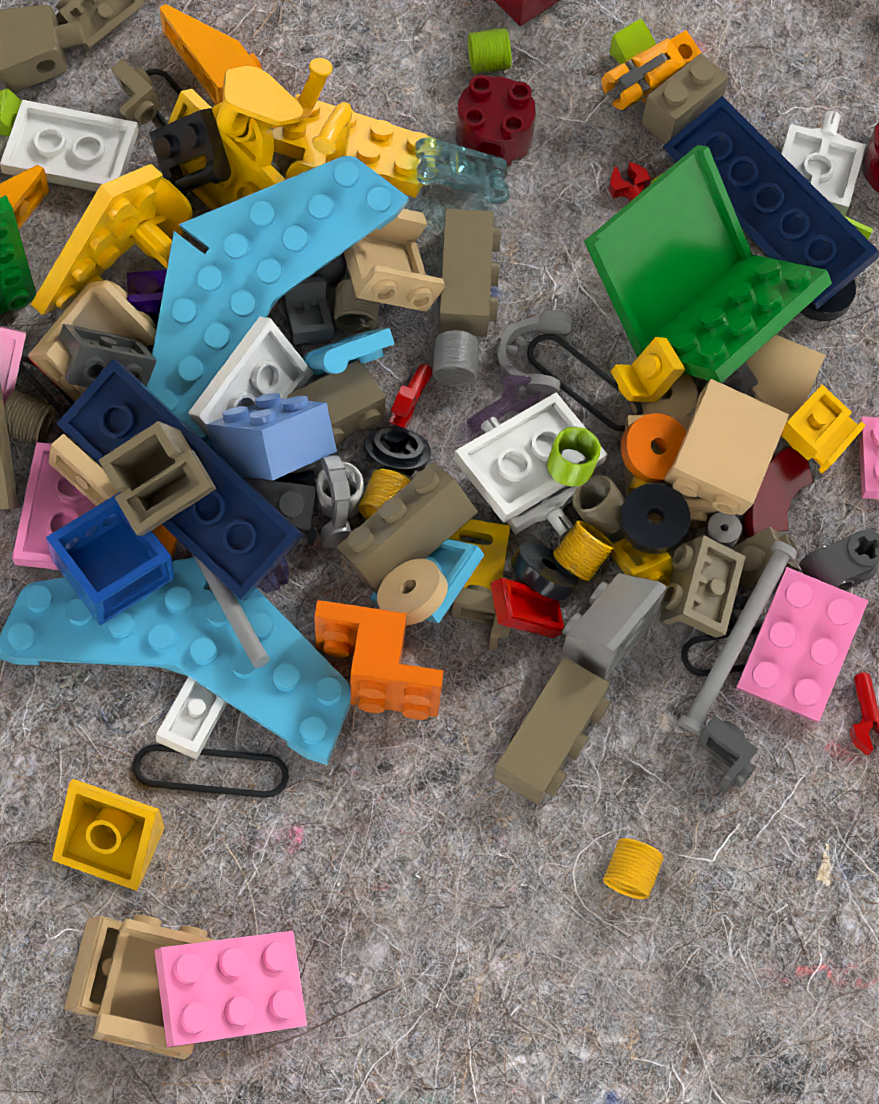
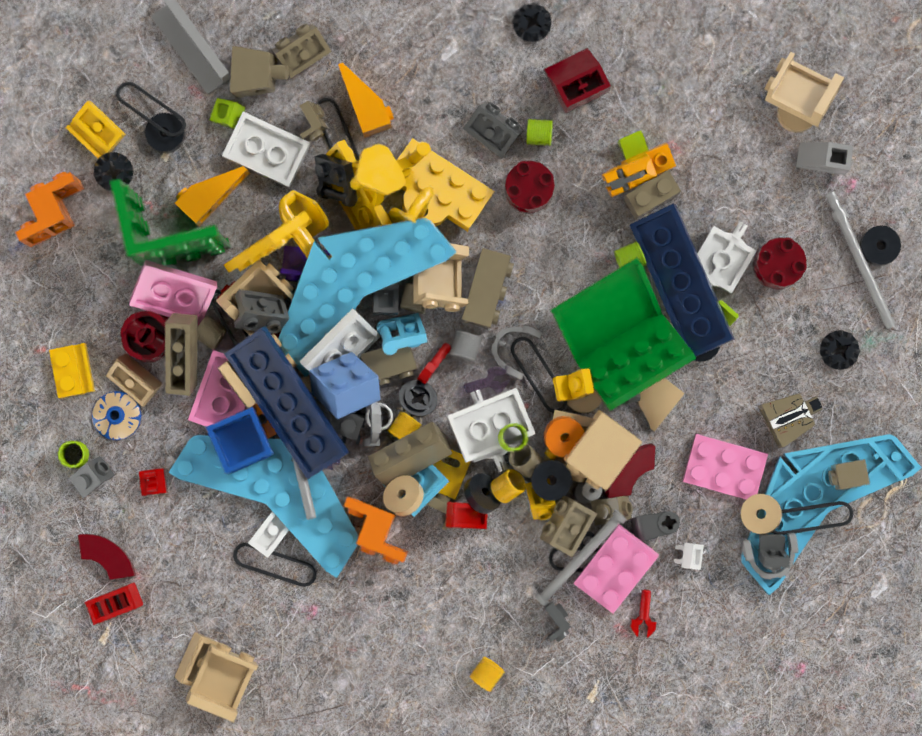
camera: 20 degrees right, 20 degrees up
yellow slope [52,779,165,891] -> none
dark tan plate [98,421,216,536] -> none
bright pink plate [154,931,307,1048] -> none
clear light blue plate [415,137,510,204] -> none
dark tan brick [493,657,611,806] -> none
light grey slope [562,573,667,680] -> none
red bar [609,162,651,202] -> none
yellow plate [781,384,866,474] -> none
none -> dark grey bracket [463,102,523,158]

